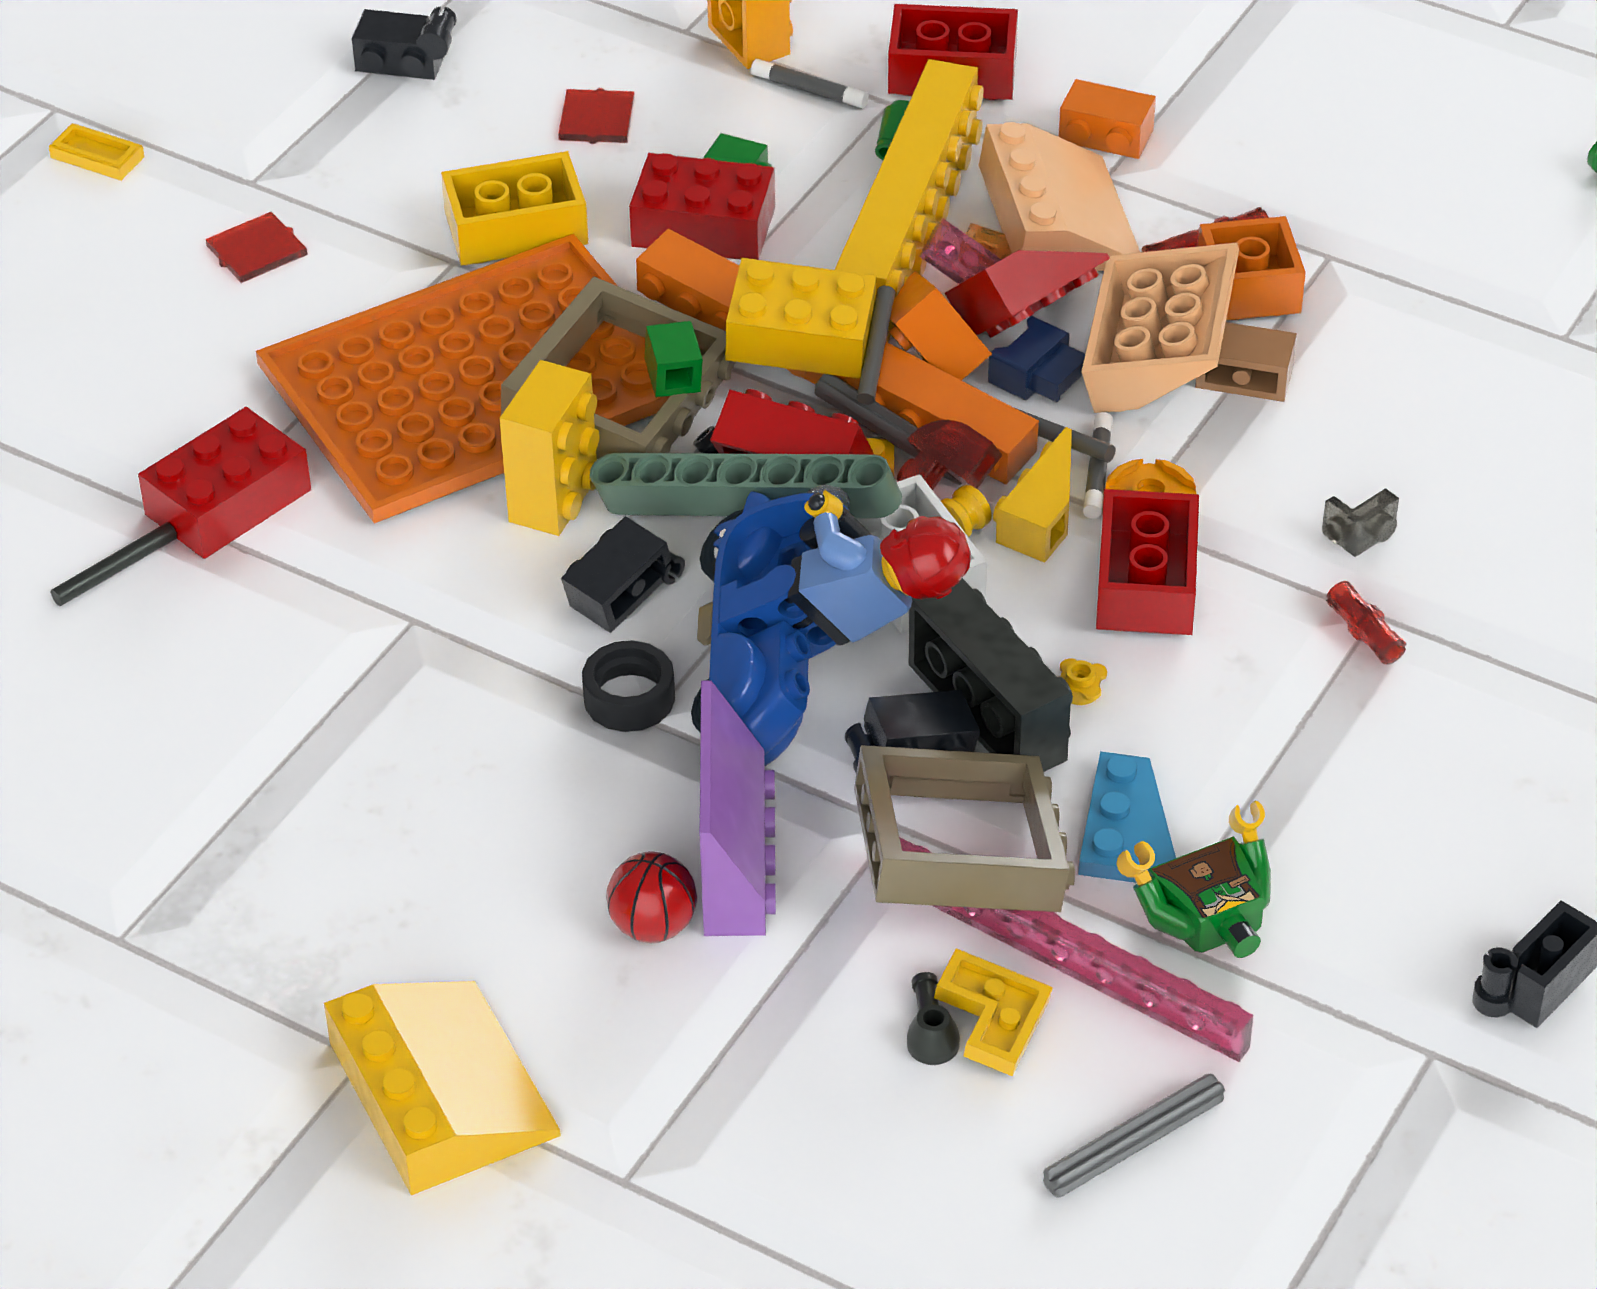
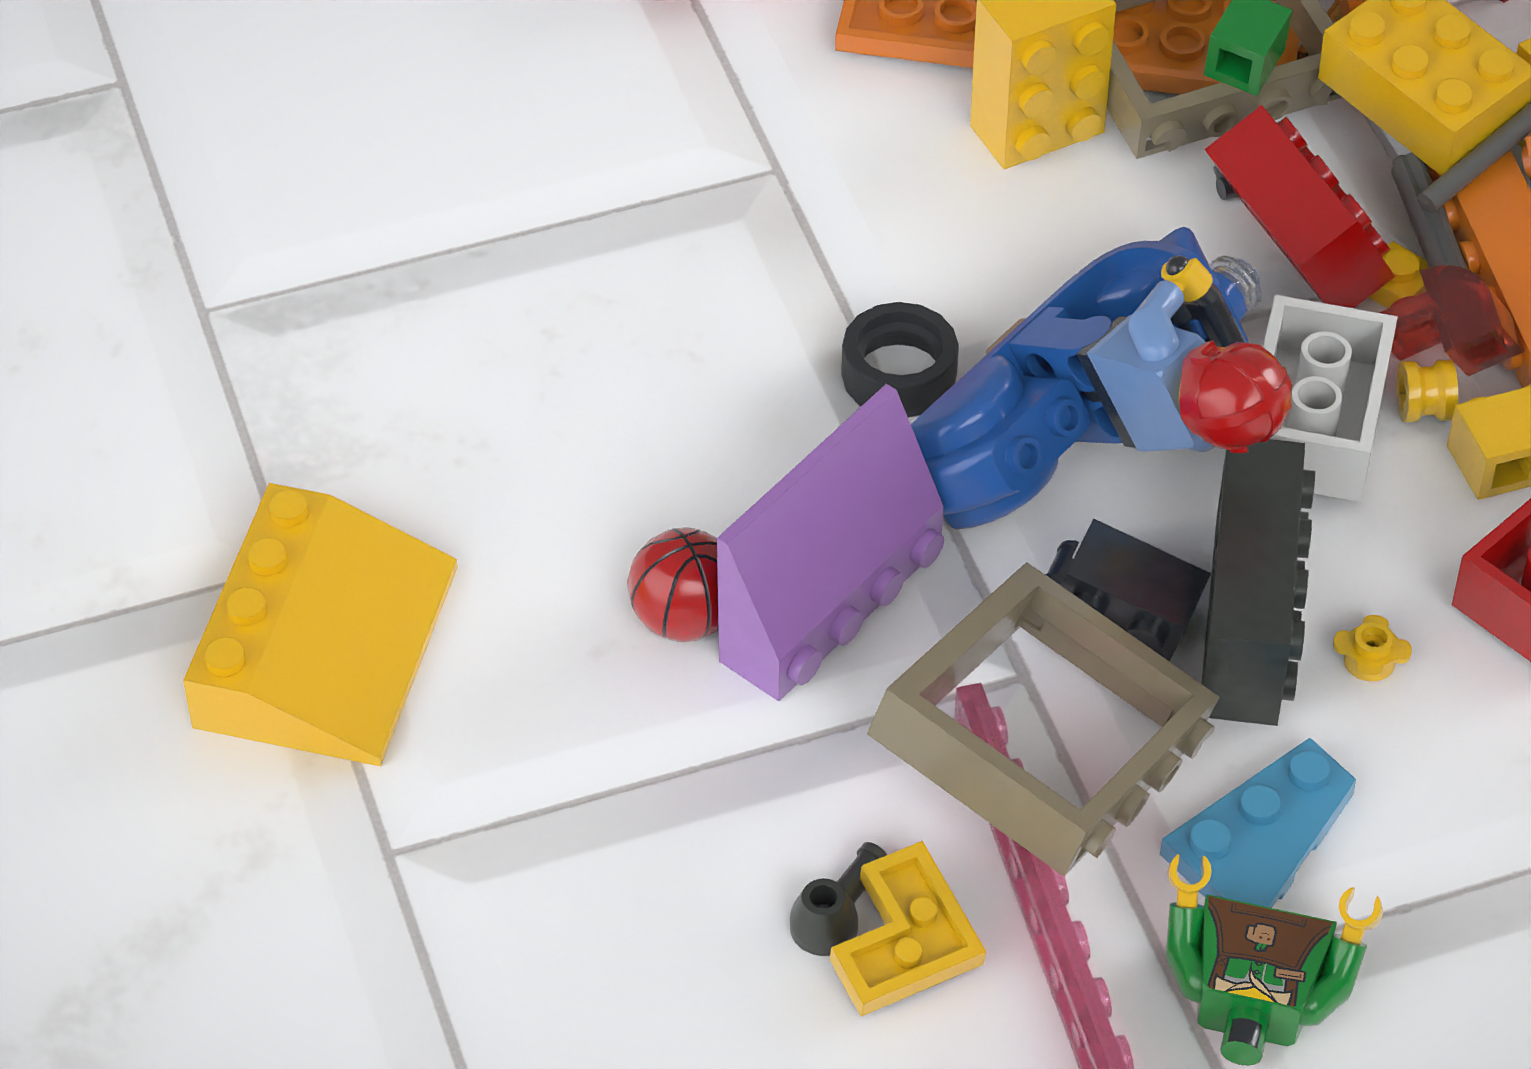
camera: 40 degrees right, 5 degrees up
black hinge [561,516,685,633] -> none
sand green beam [589,453,902,518] -> none

